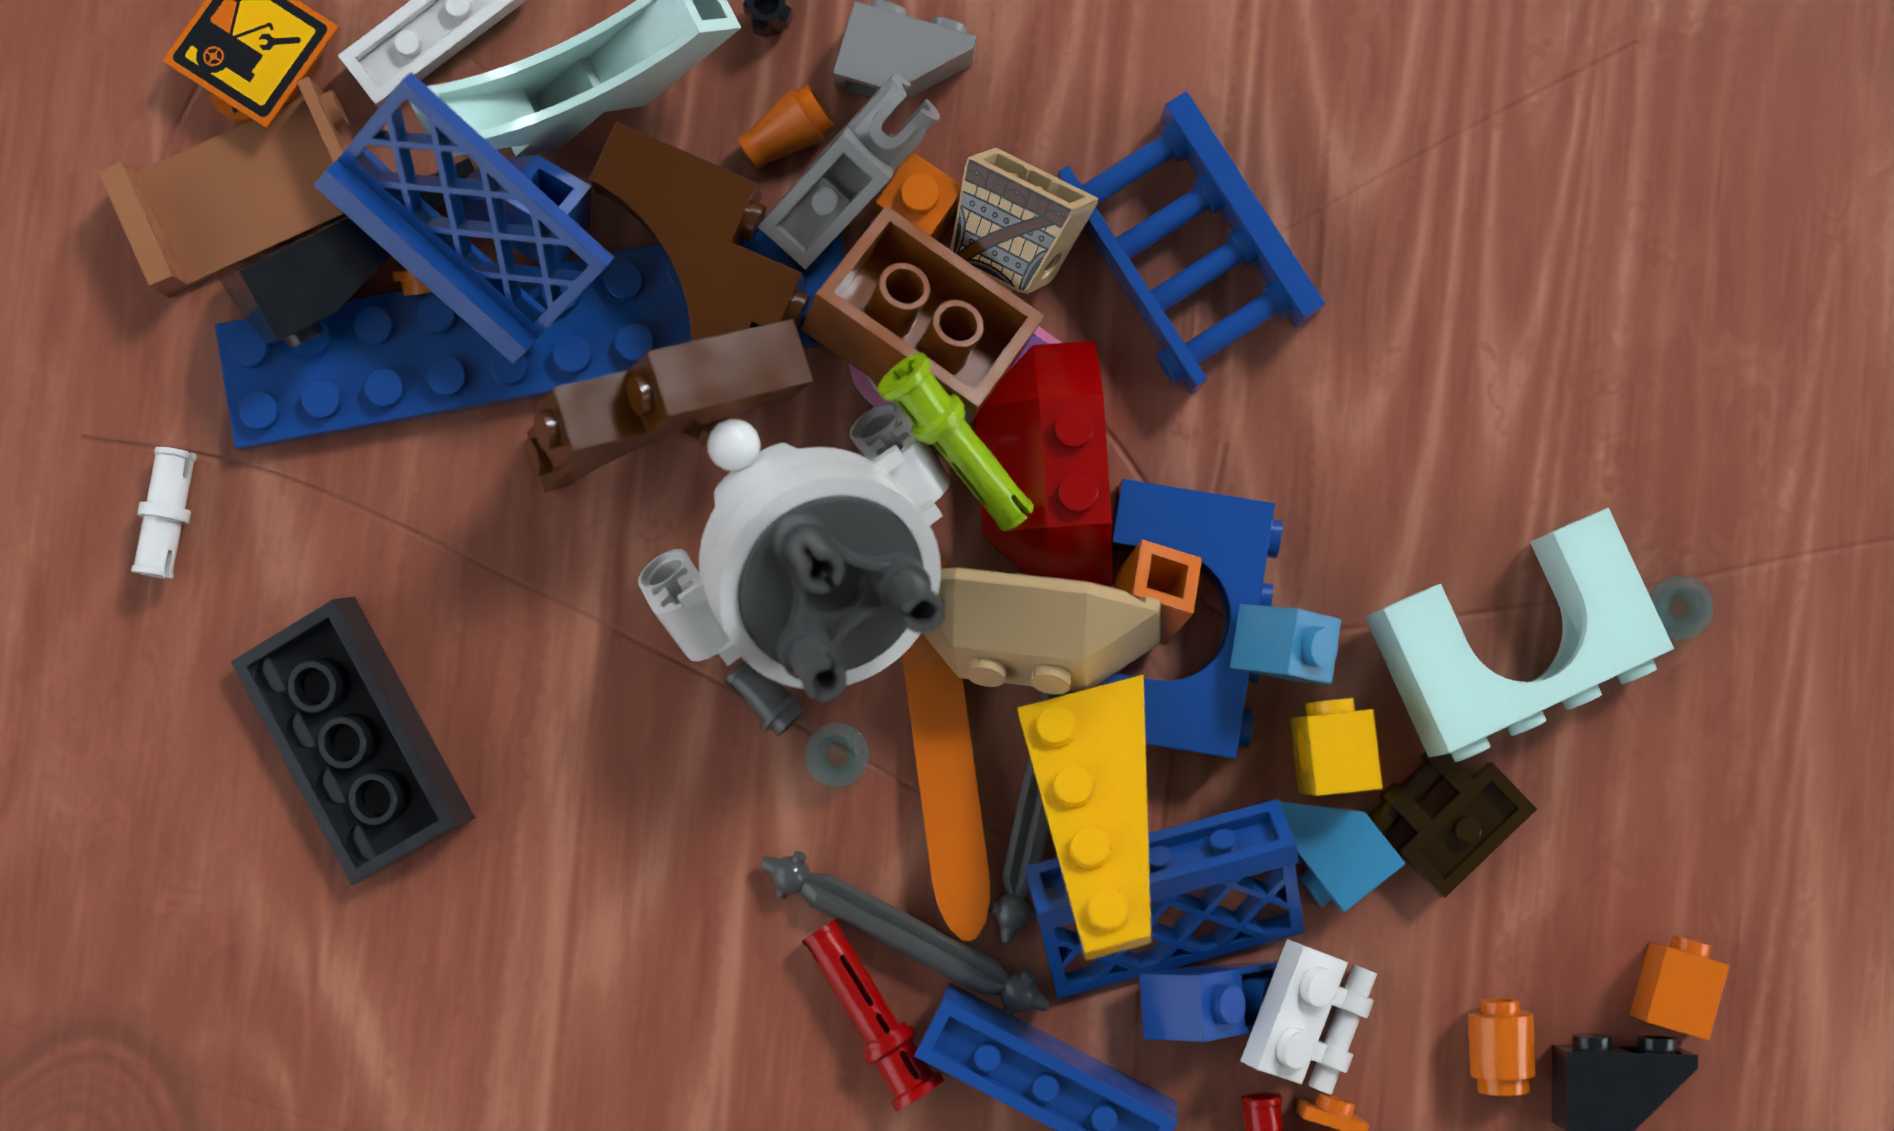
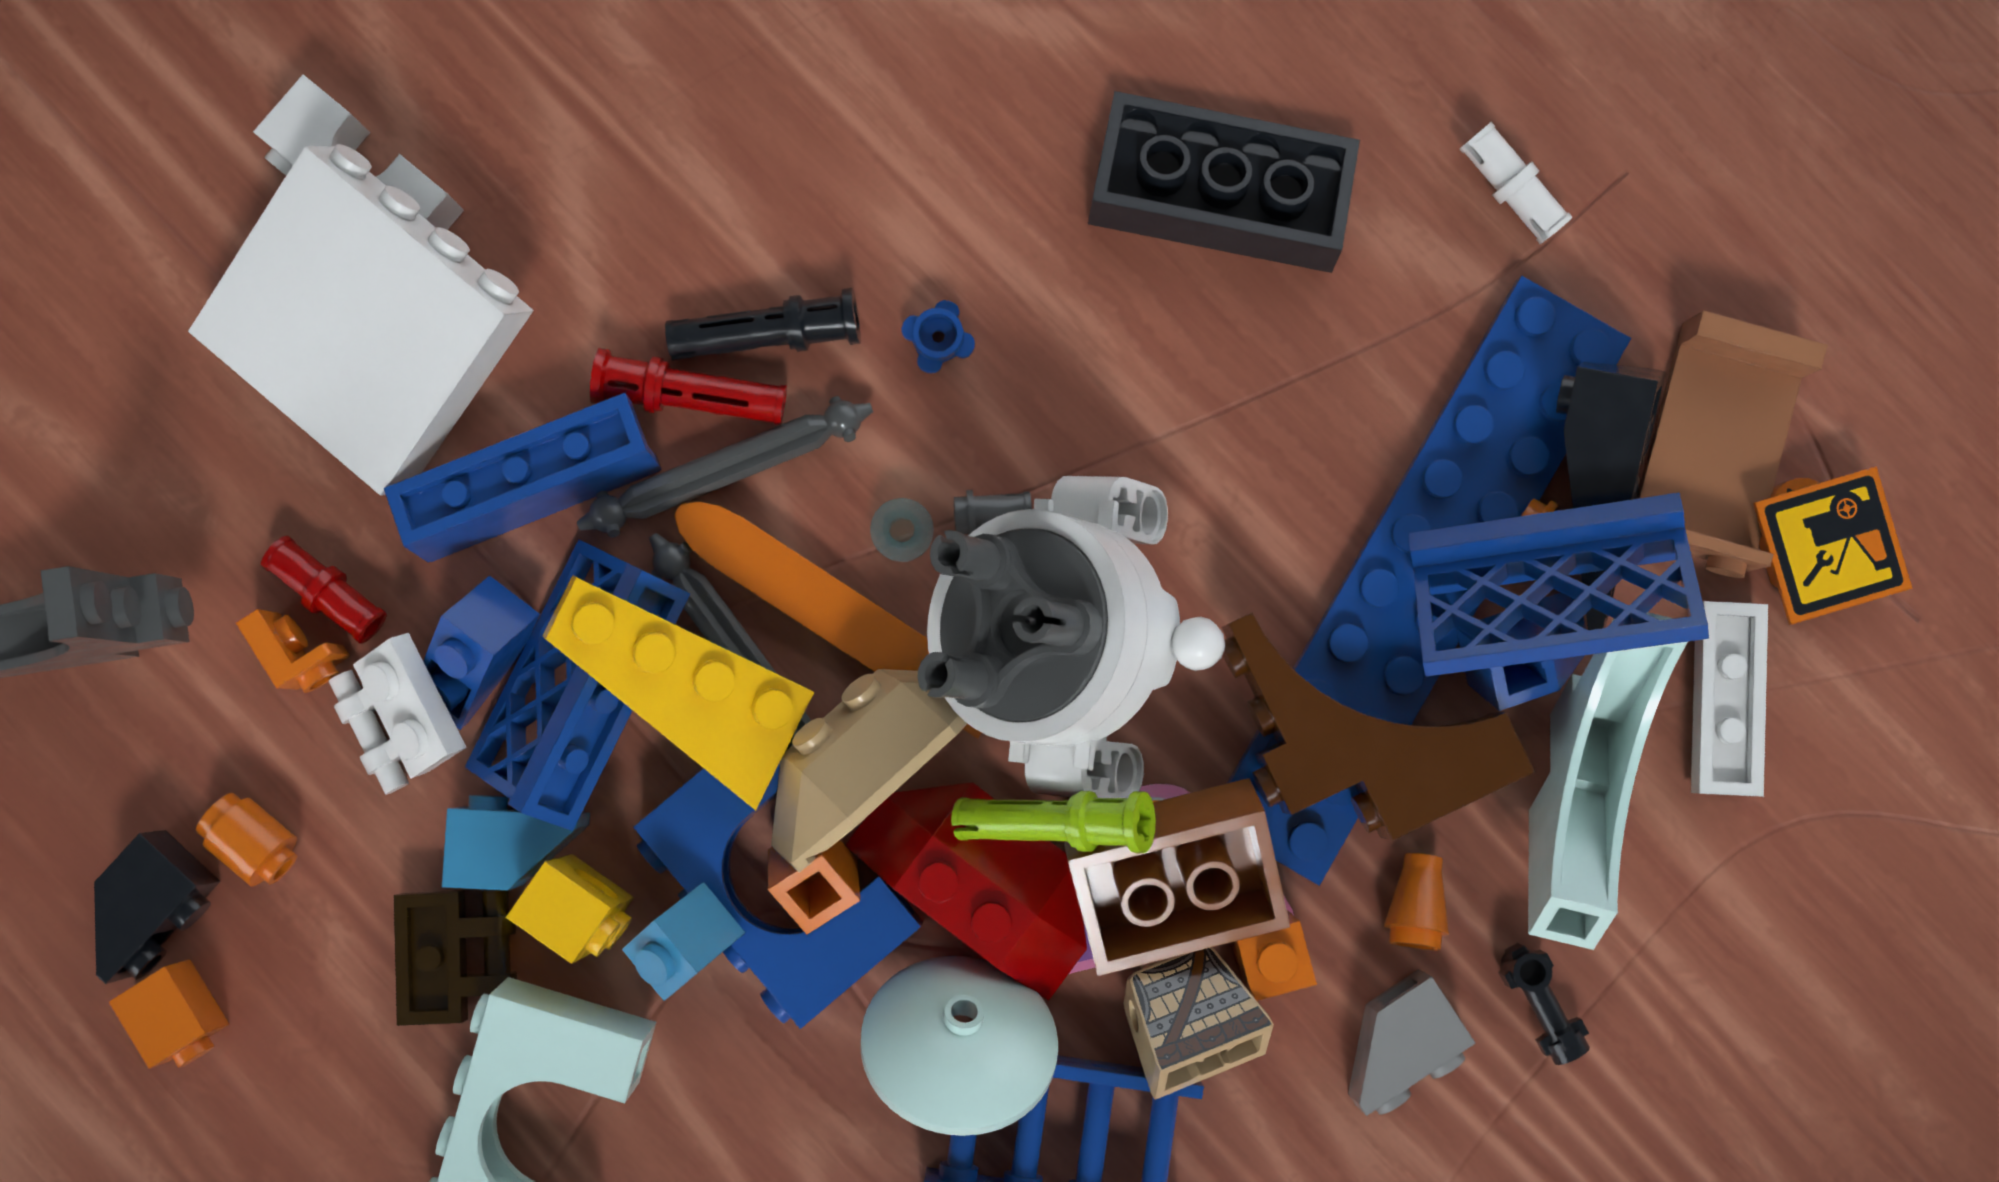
camera: 130 degrees right, 0 degrees up
reddish brown arch [525,319,813,492] -> none
light grey plate [758,73,940,270] -> none
none -> black pin [665,288,861,361]
none -> light aqua dish [860,956,1058,1136]
none -> blue plate [902,300,975,374]

